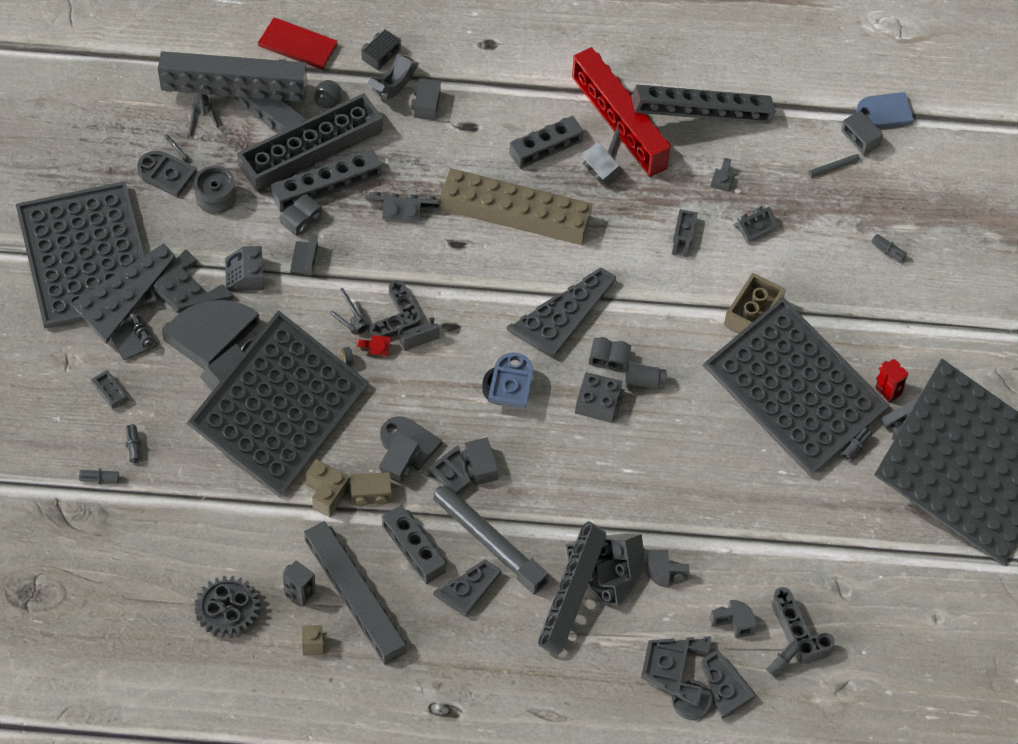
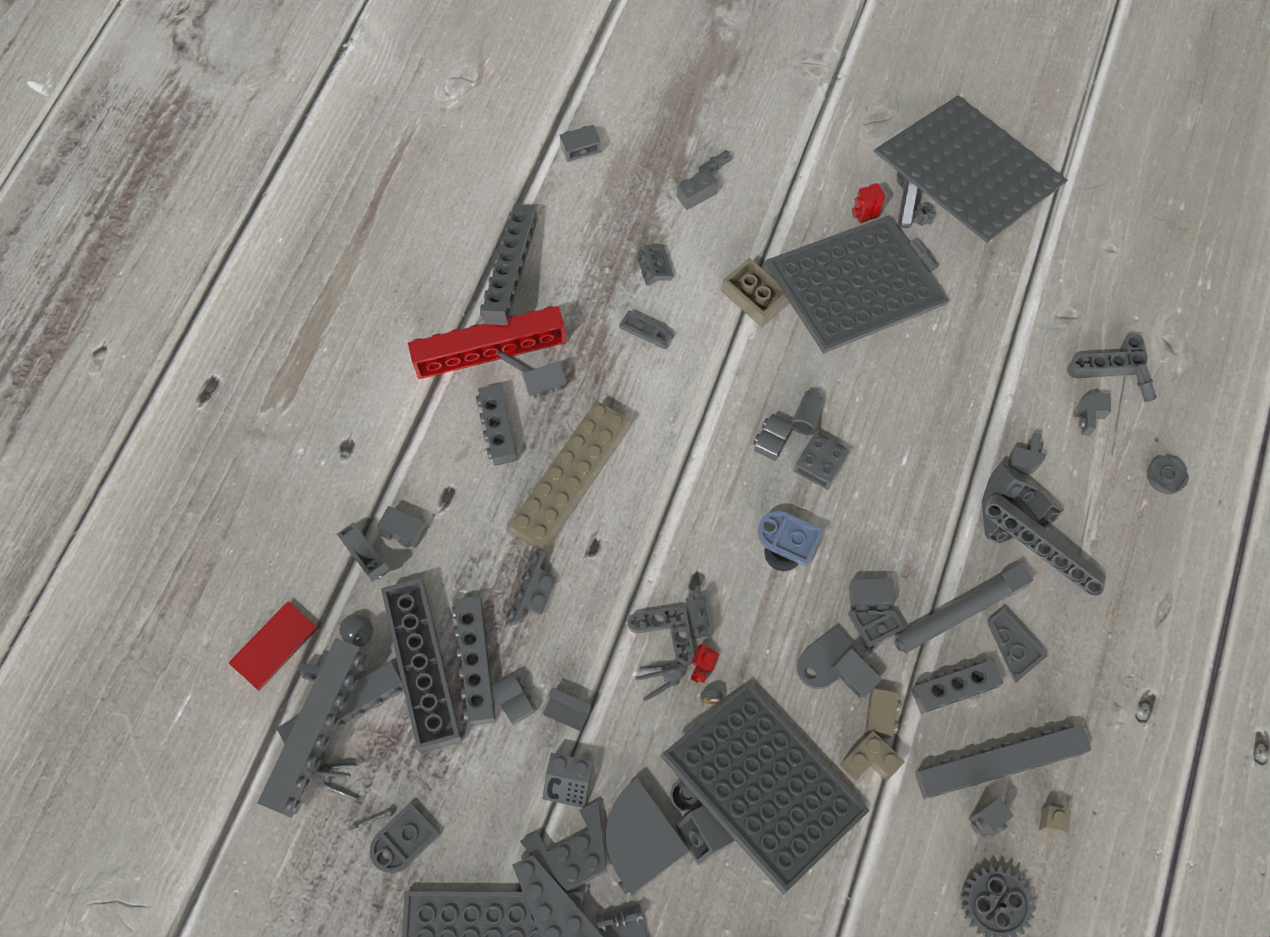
camera: 70 degrees left, 10 degrees up
dark grey wheel [194,165,236,213] -> none
dark grey brick [361,29,401,70] -> none
dark grey wing [507,267,616,358] -> none
dark grey wing [641,636,712,707] -> none
dark grey wing [701,649,755,720] -> none
dark grey plate [711,158,733,192] -> none
dark grey bar [808,154,860,177] -> none
sand blue tile [856,92,914,128] -> none
none -> dark grey brick [677,169,718,210]

